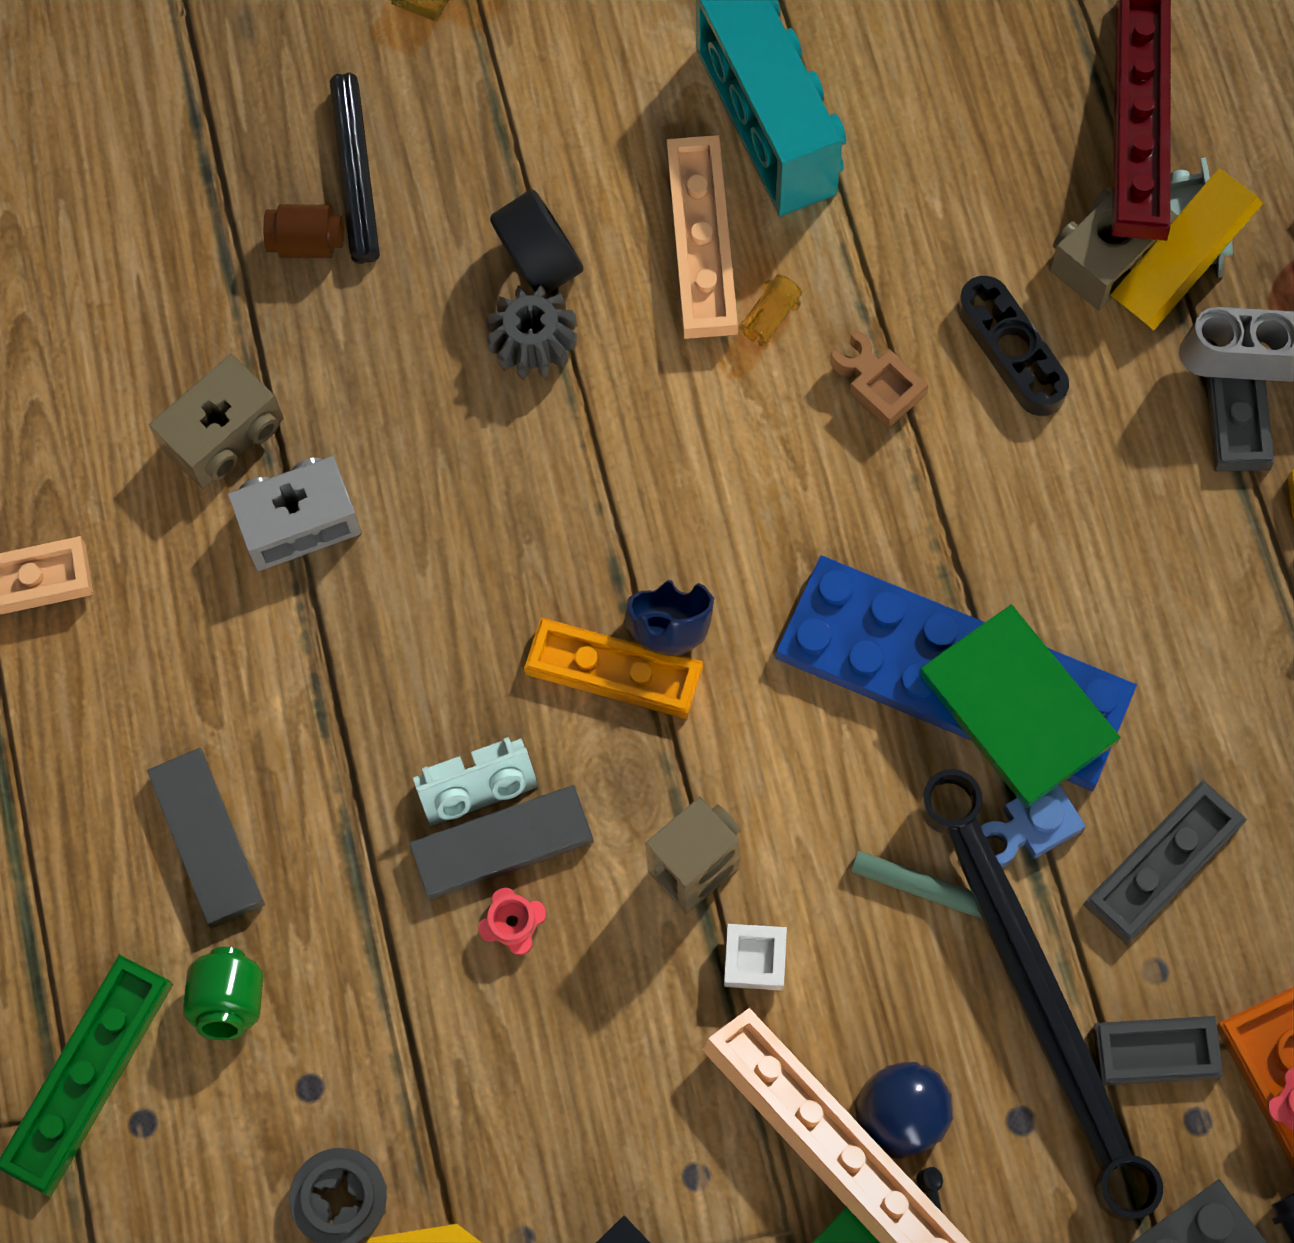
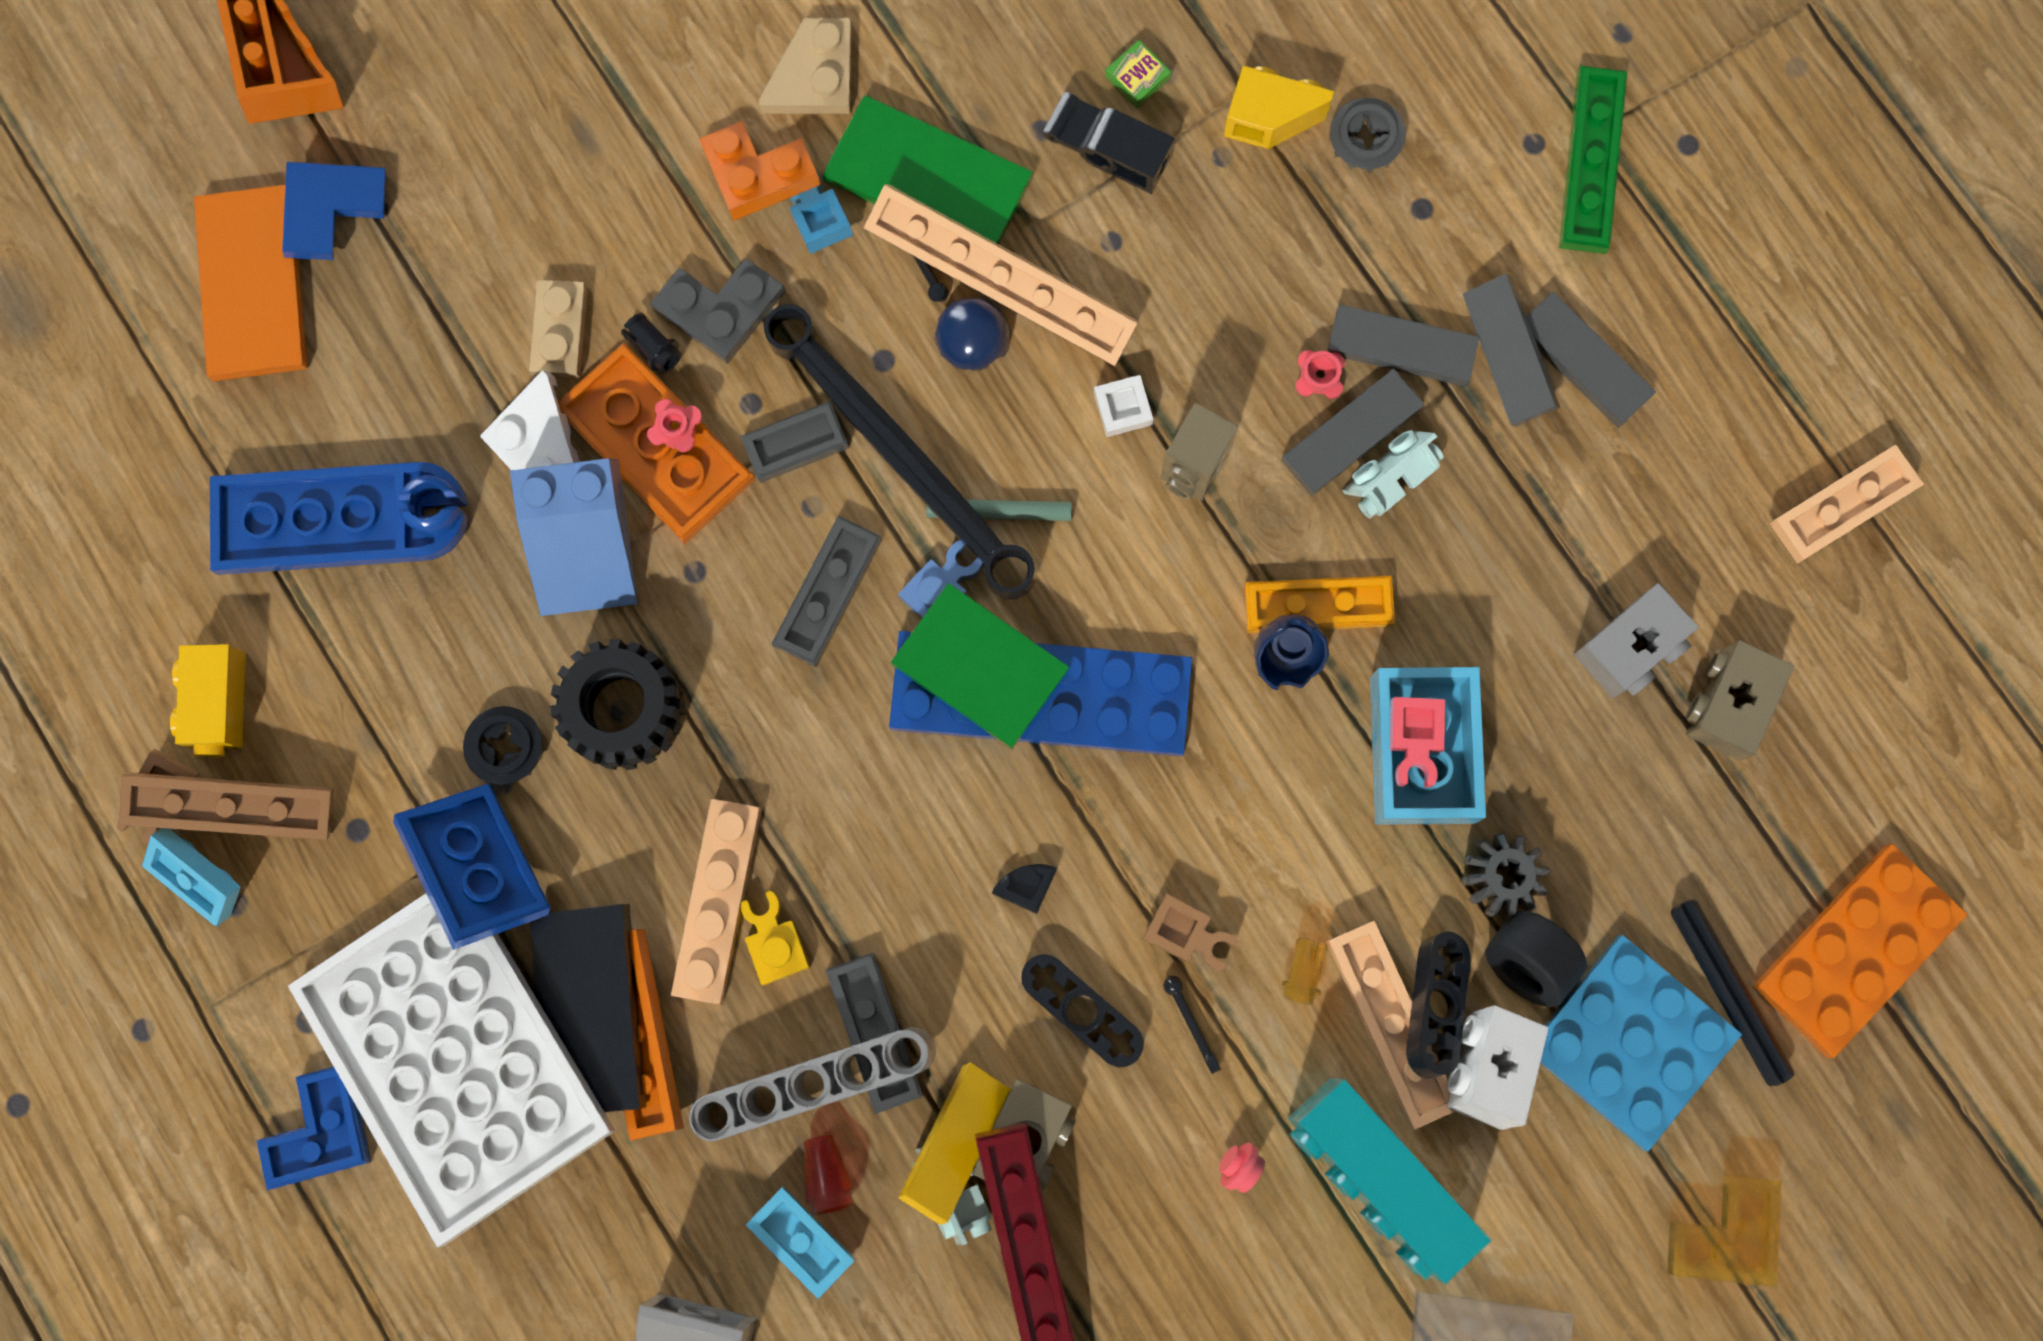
camera: 160 degrees right, 10 degrees up
green head [183,947,264,1041] -> none
reddish brown brick [263,204,344,258] -> none
none -> black tile [992,864,1057,915]
none -> black hinge [1163,975,1221,1074]
none -> coral plate [1219,1142,1265,1193]
none -> dark grey tile [1327,304,1479,387]
none -> medium azure brick [1370,667,1486,825]
none -> coral plate [1390,697,1445,788]
none -> black beam [1406,932,1471,1079]
none -> white brick [1447,1005,1549,1130]
none -> dark grey tile [1463,273,1561,427]
none -> dark azure plate [1540,935,1742,1152]
none -> orange plate [1752,844,1968,1058]

